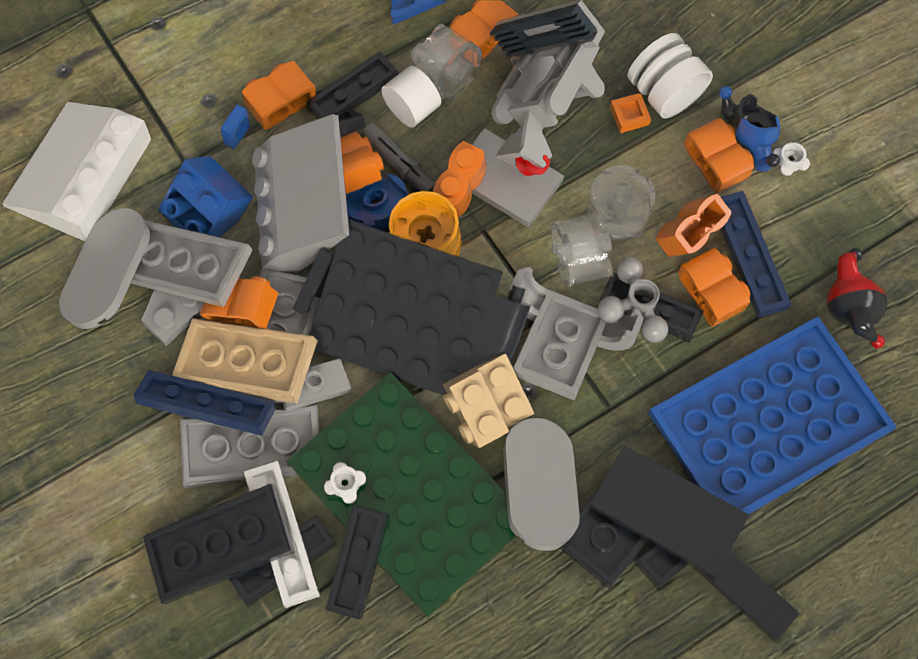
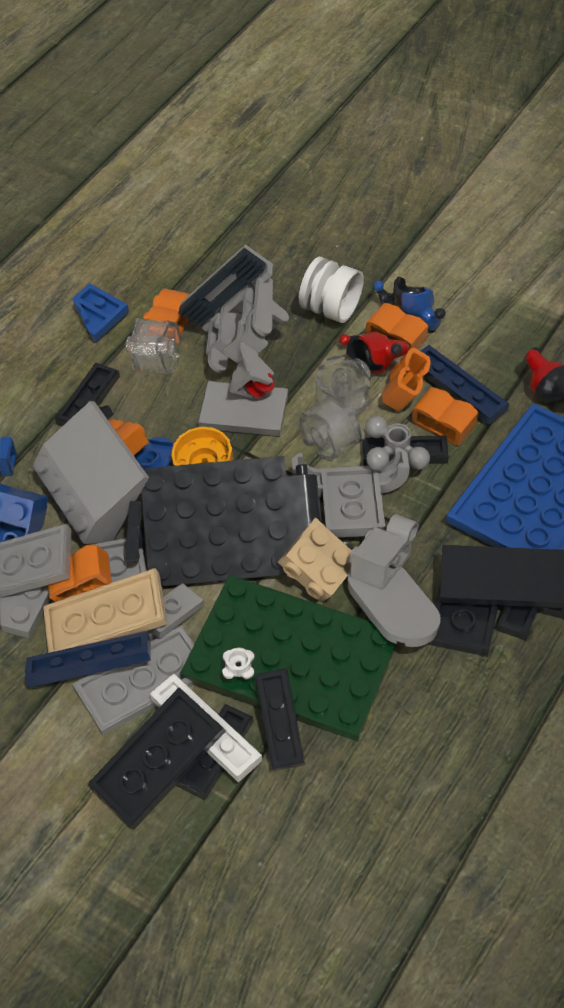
camera: 20 degrees left, 15 degrees down
orange brick [242,61,316,130] -> none
dark grey pin [361,123,436,192] -> none
white piece [382,66,441,128] -> none
orange brick [433,141,487,218] -> none
orange plate [610,93,651,133] -> none
white plate [773,143,810,176] -> none
none -> piece [339,332,409,374]
none -> light grey hinge [349,514,419,590]

